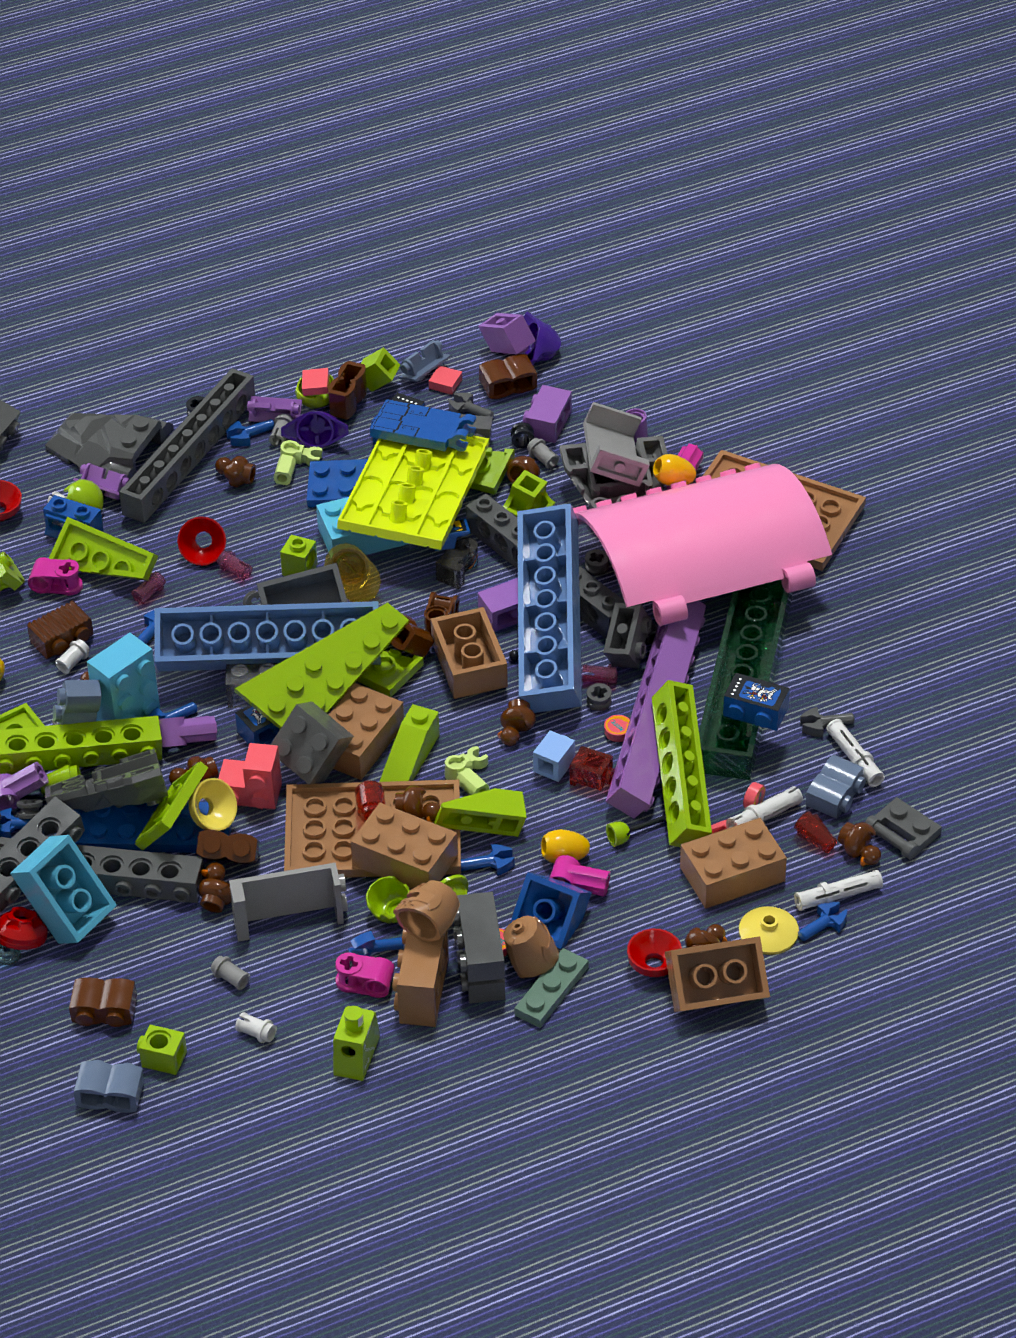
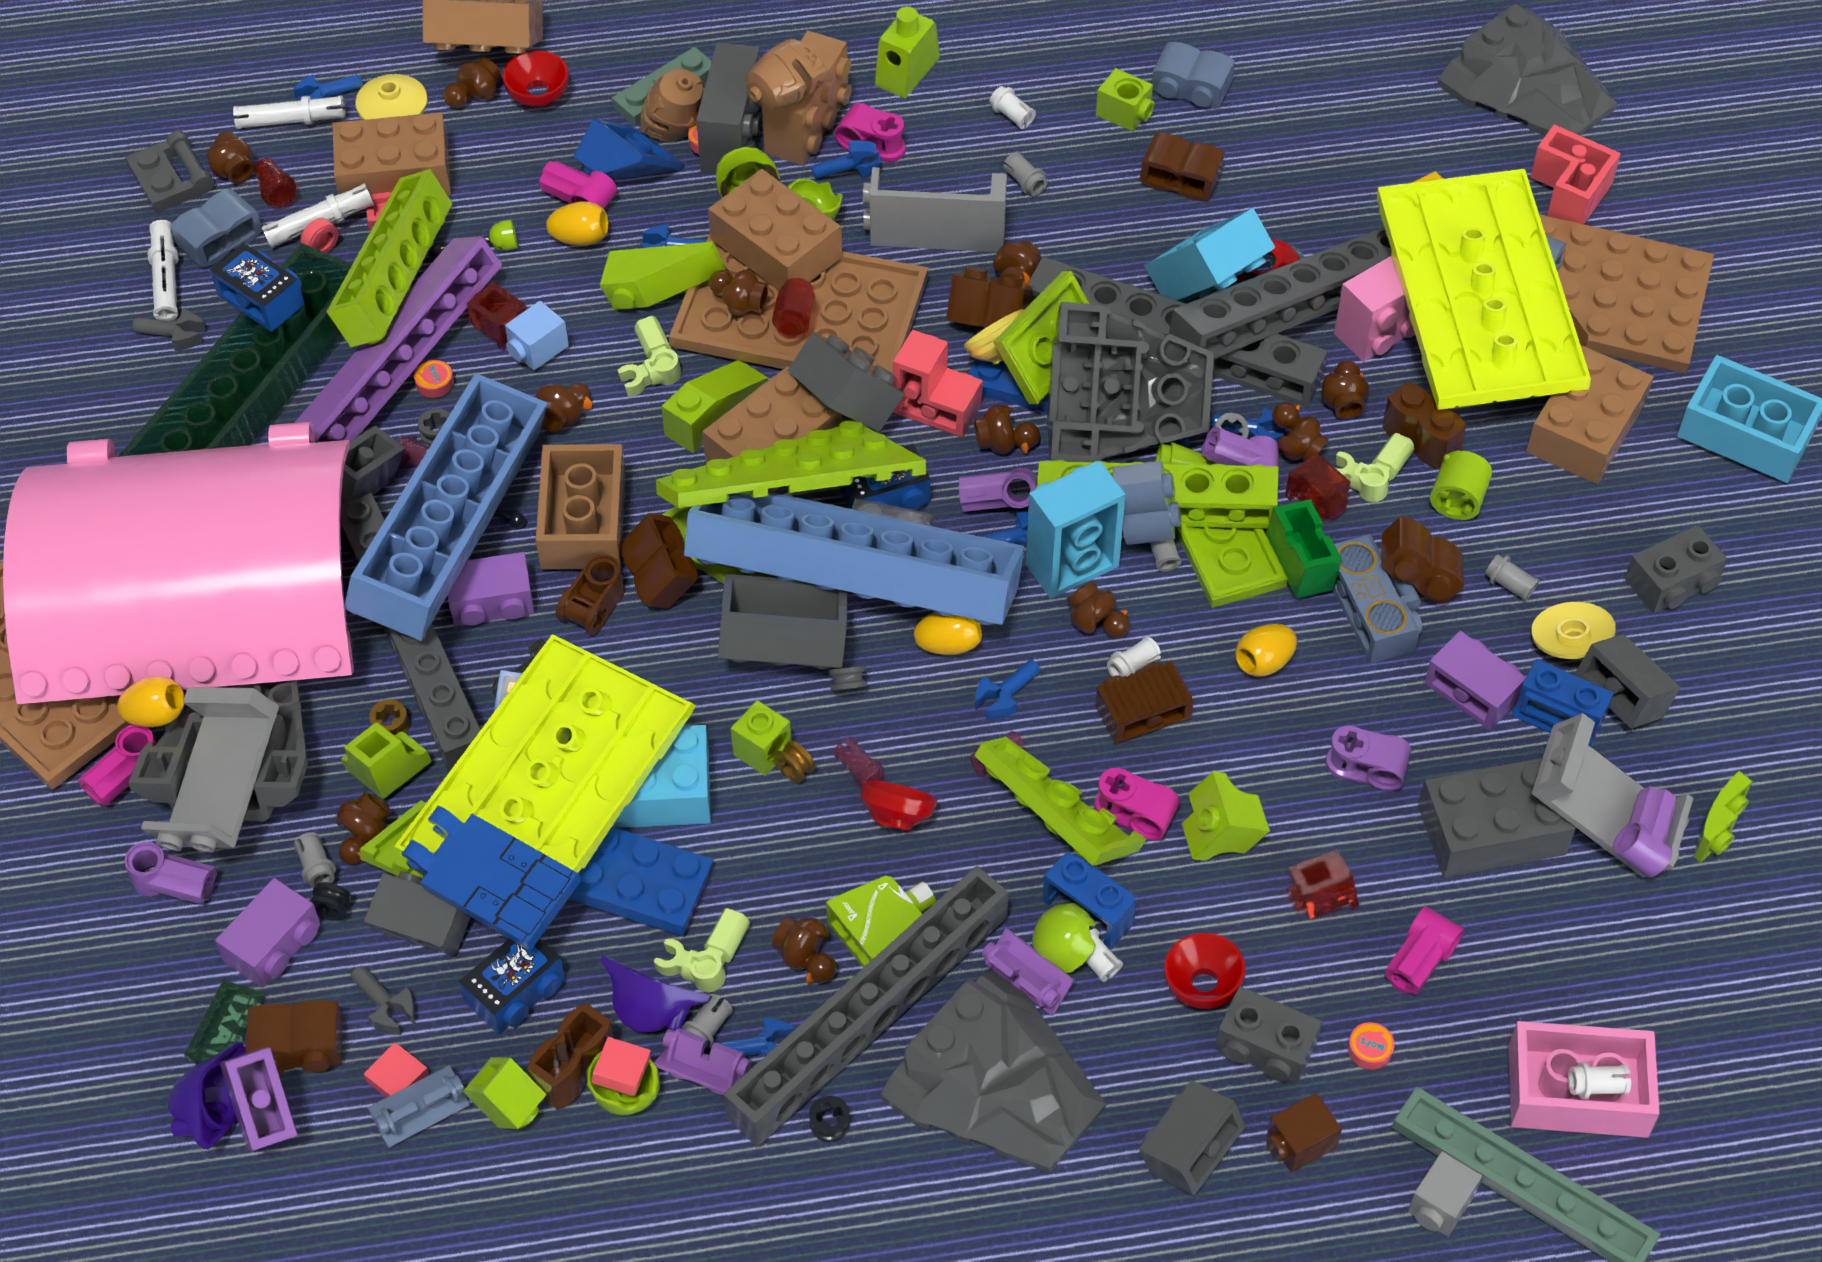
camera: 165 degrees left, 10 degrees up
clear yellow piece [324,543,381,602] -> none
none -> clear green tile [184,979,266,1065]
none -> pearl gold bush [774,741,815,783]
none -> lime torso [826,875,936,968]

